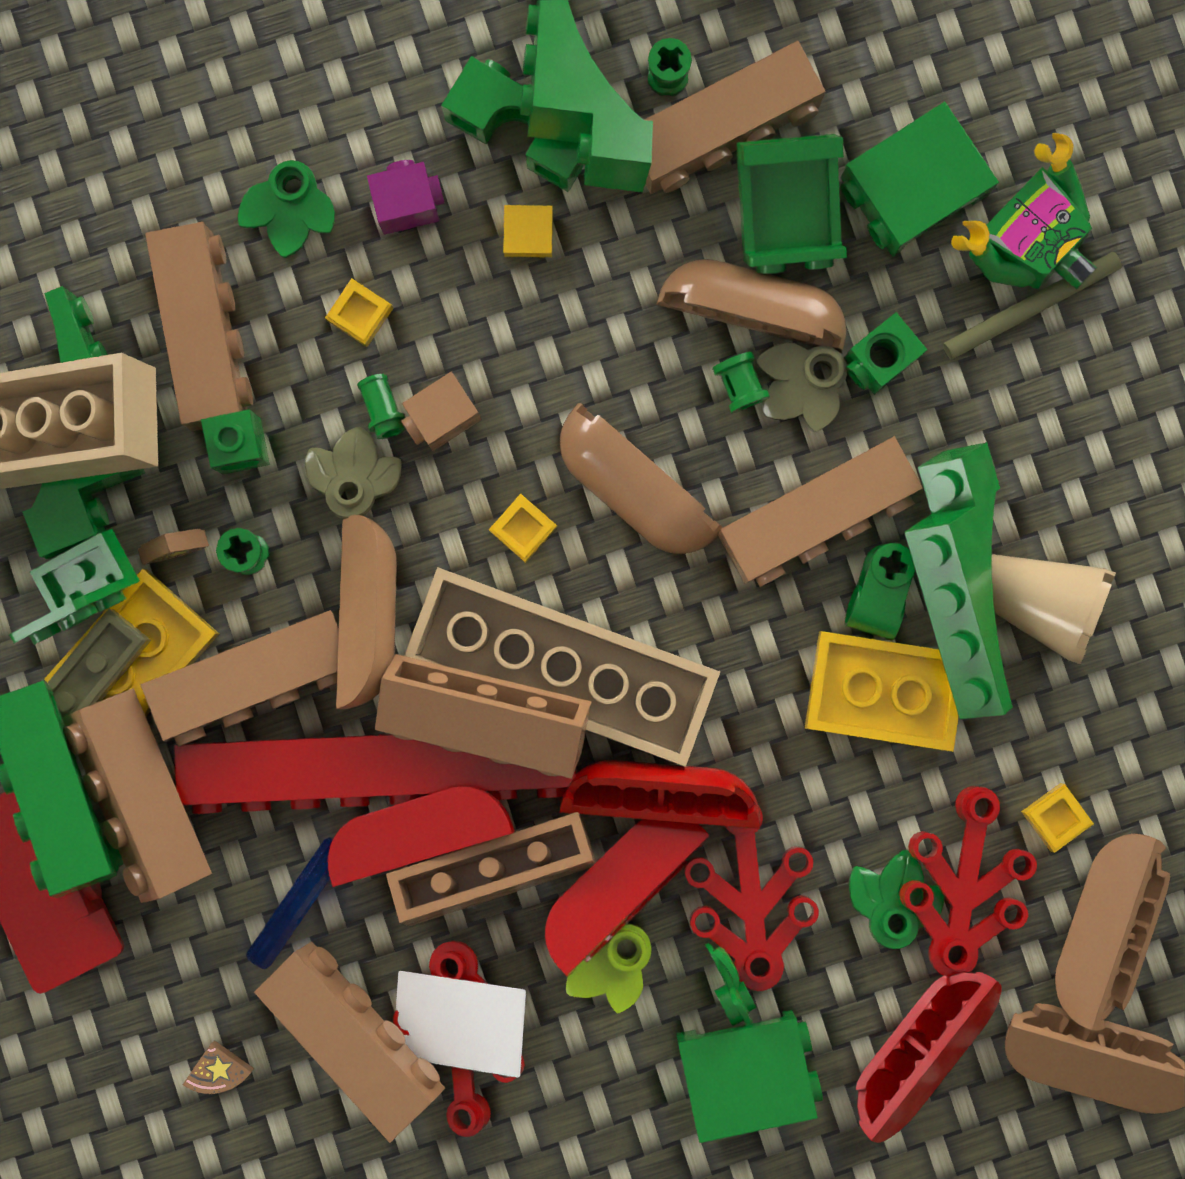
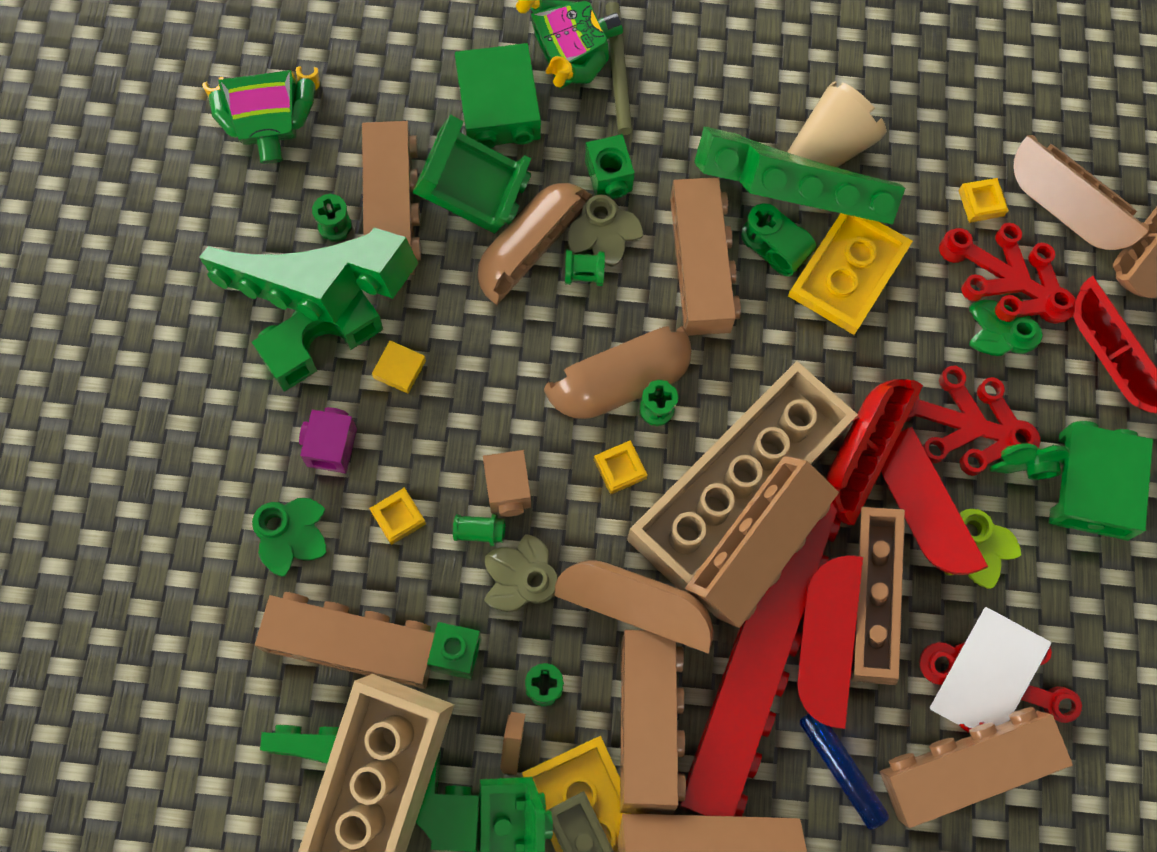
camera: 75 degrees left, 15 degrees down
none -> green bush [639,380,678,426]

